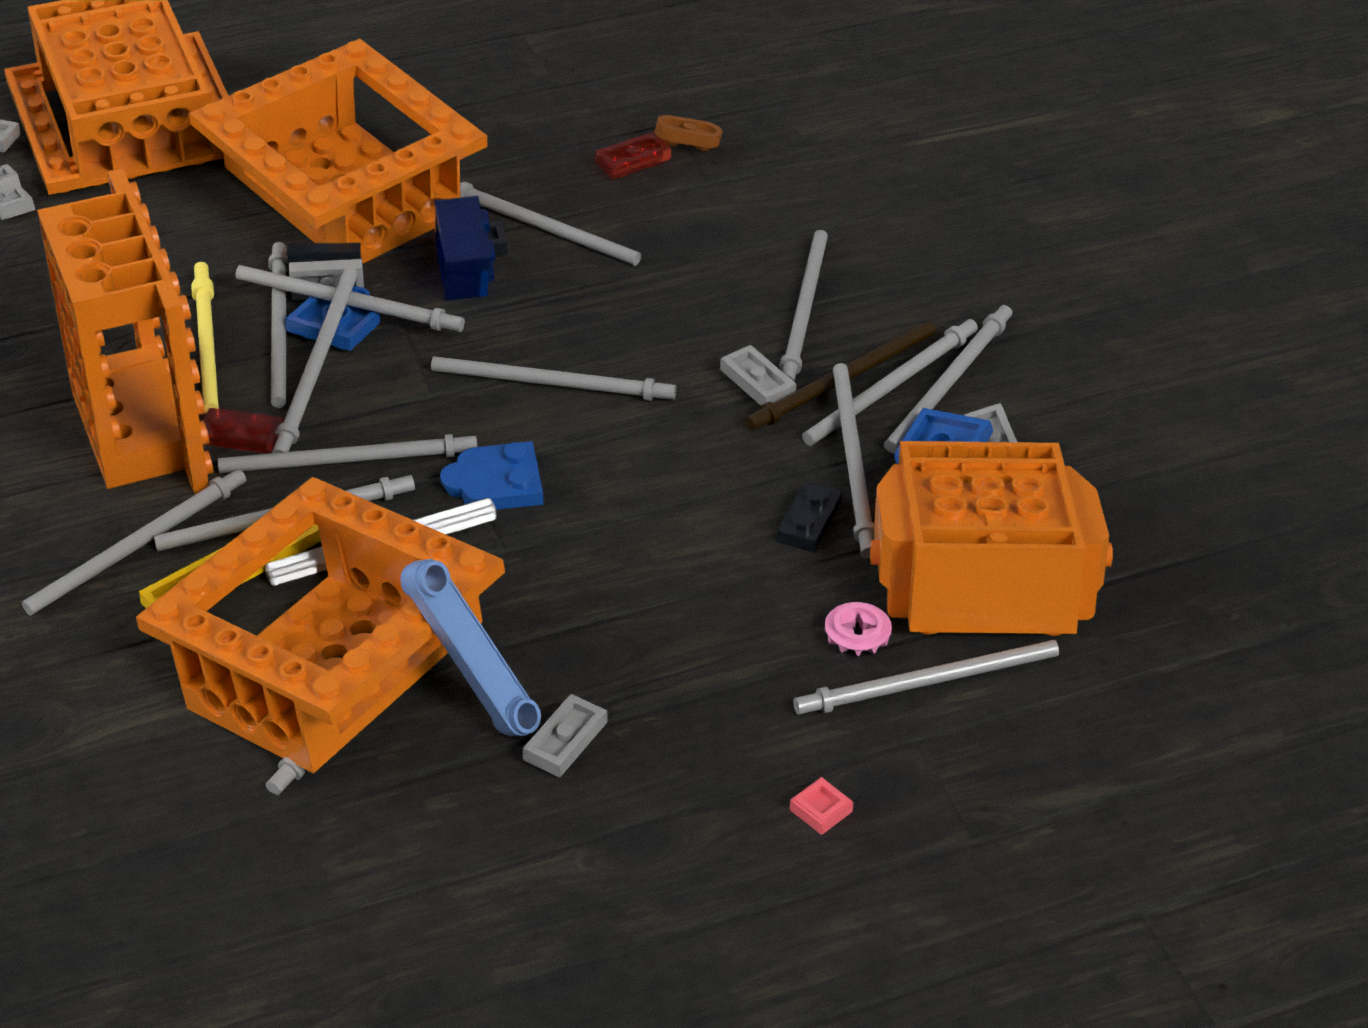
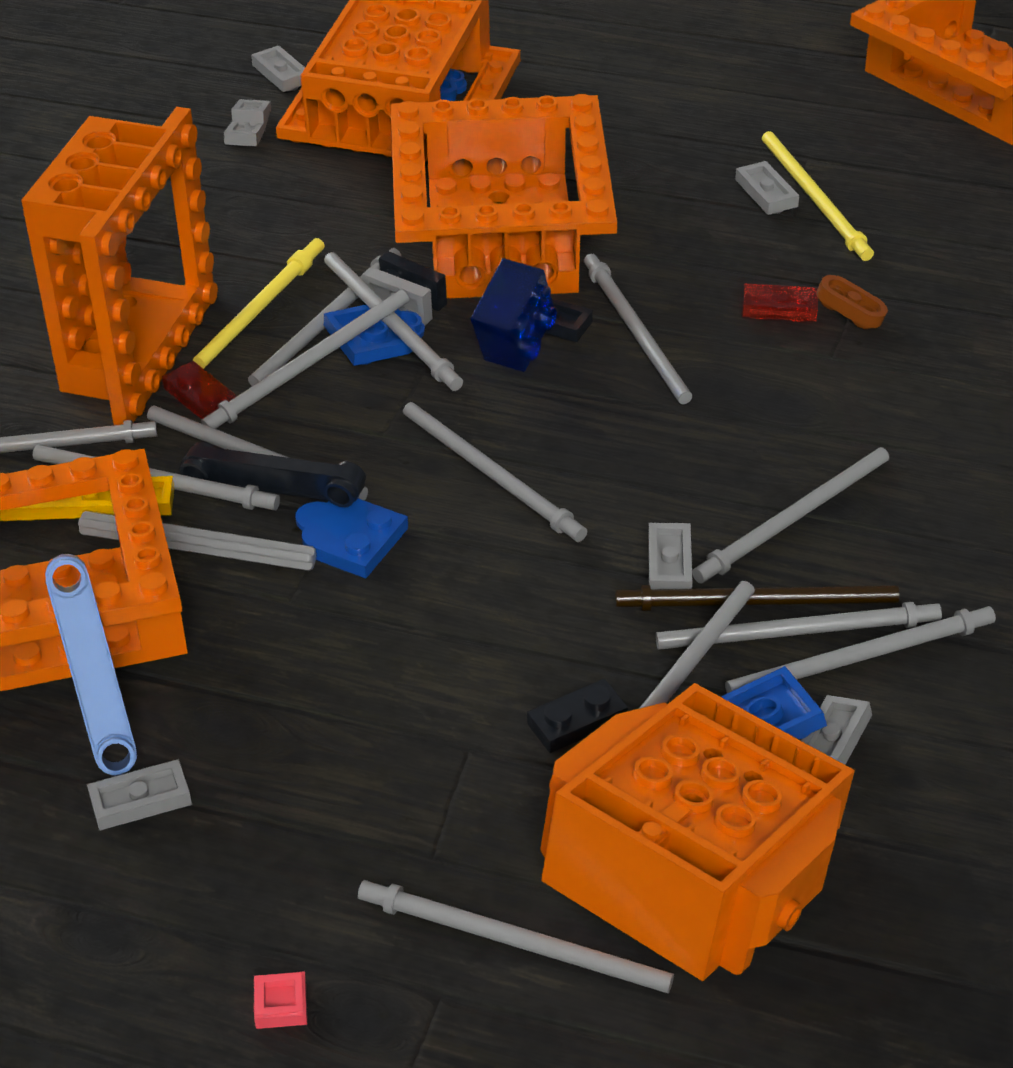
camera: 40 degrees right, 0 degrees up
bright pink gear [824,602,892,656] -> none
none -> black piece [179,442,366,507]
none -> light grey plate [735,161,799,215]
none -> light yellow bar [762,131,874,261]

